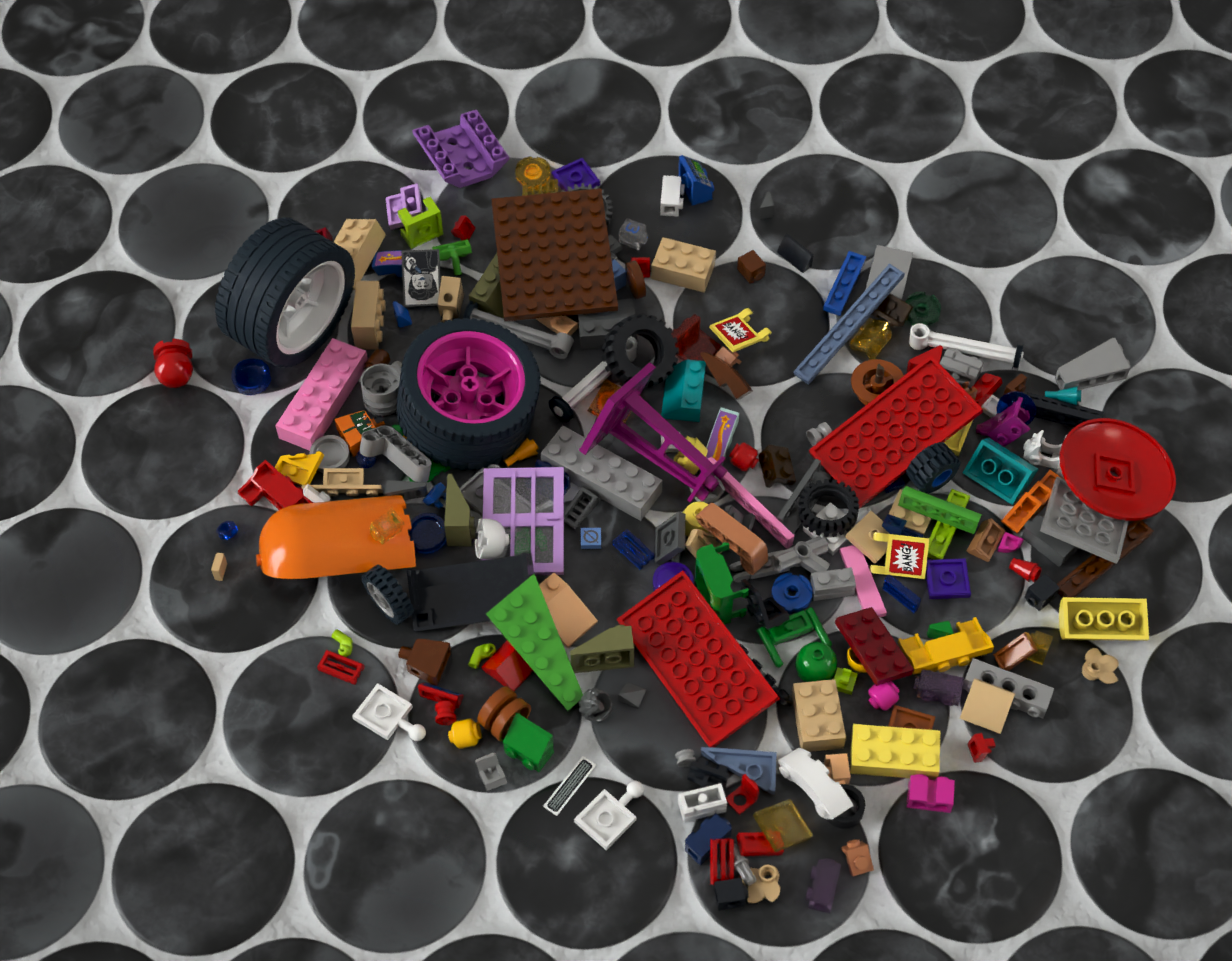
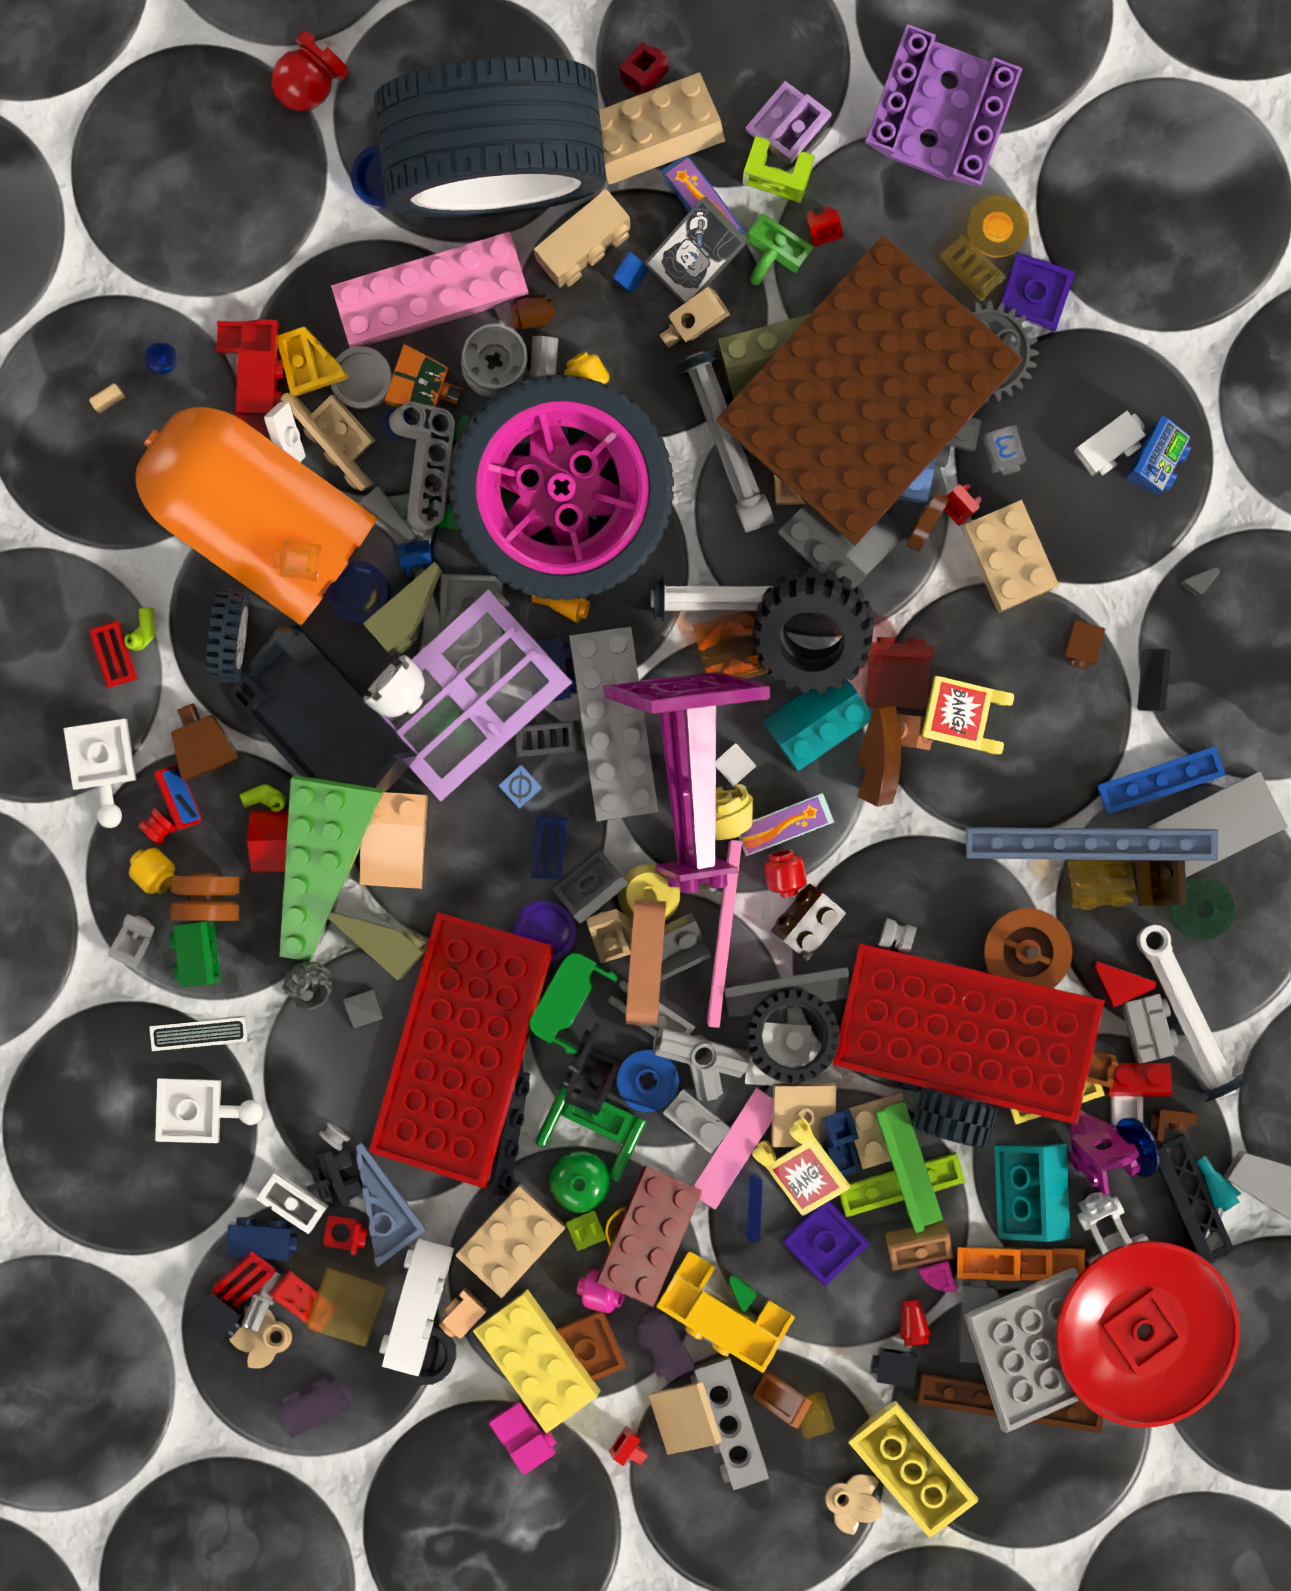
camera: 50 degrees right, 30 degrees up
nougat bracket [841,839,874,876] -> none

